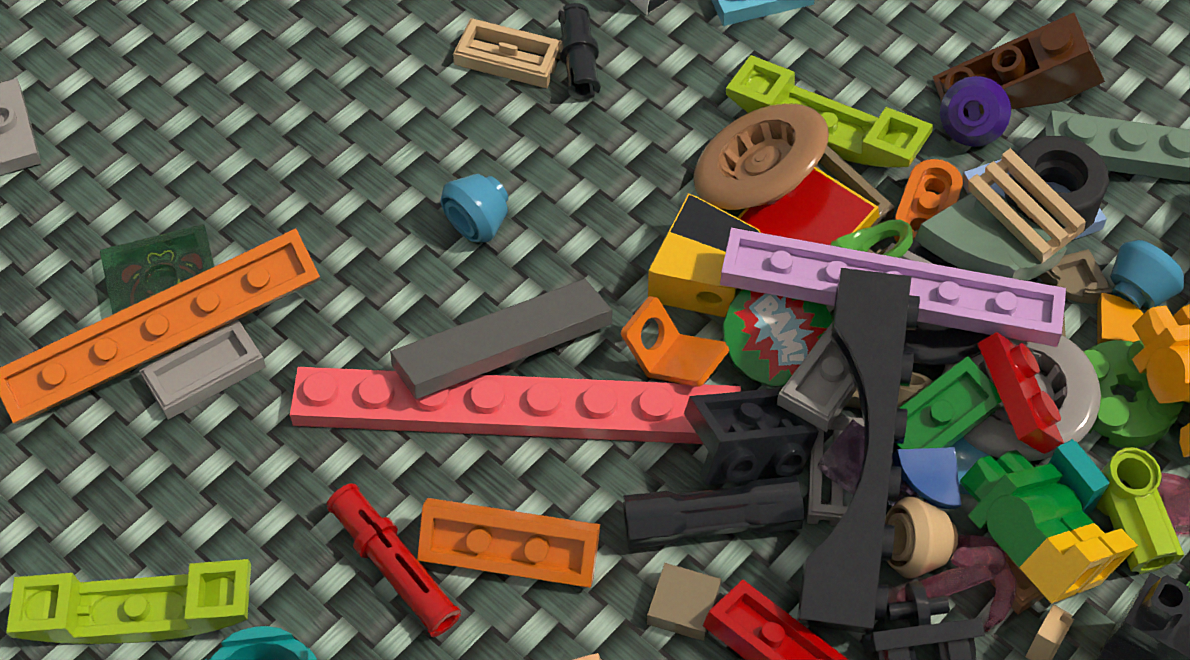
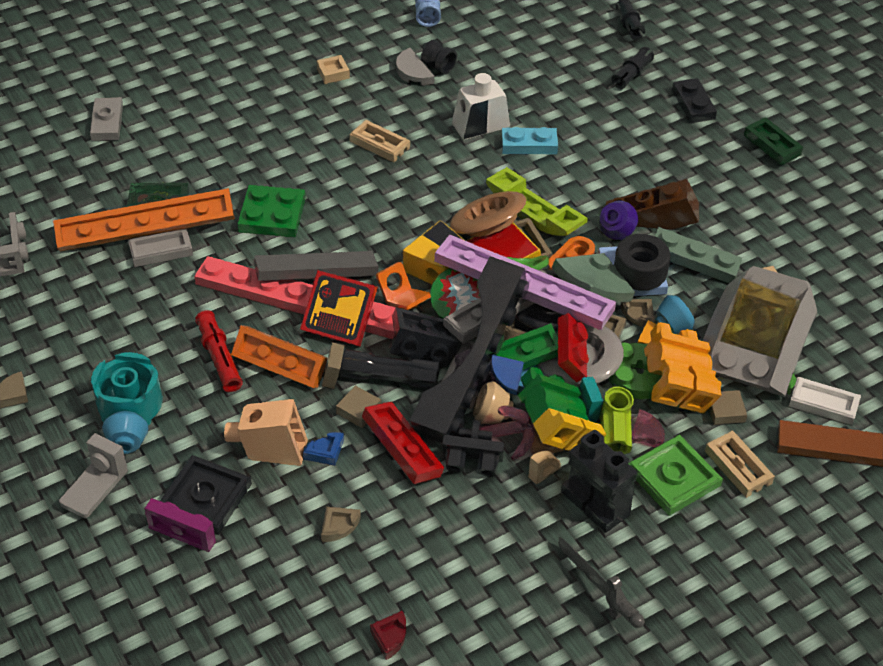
camera: 15 degrees right, 10 degrees down
lime slope [6,559,251,644] -> none
dark azure cone [440,174,508,242] -> none
black pin [558,3,601,100] -> none
tan tile [968,148,1086,263] -> none
none -> green plate [237,185,306,237]
none -> tile [300,270,378,347]
none -> dark tan tile [322,342,345,389]

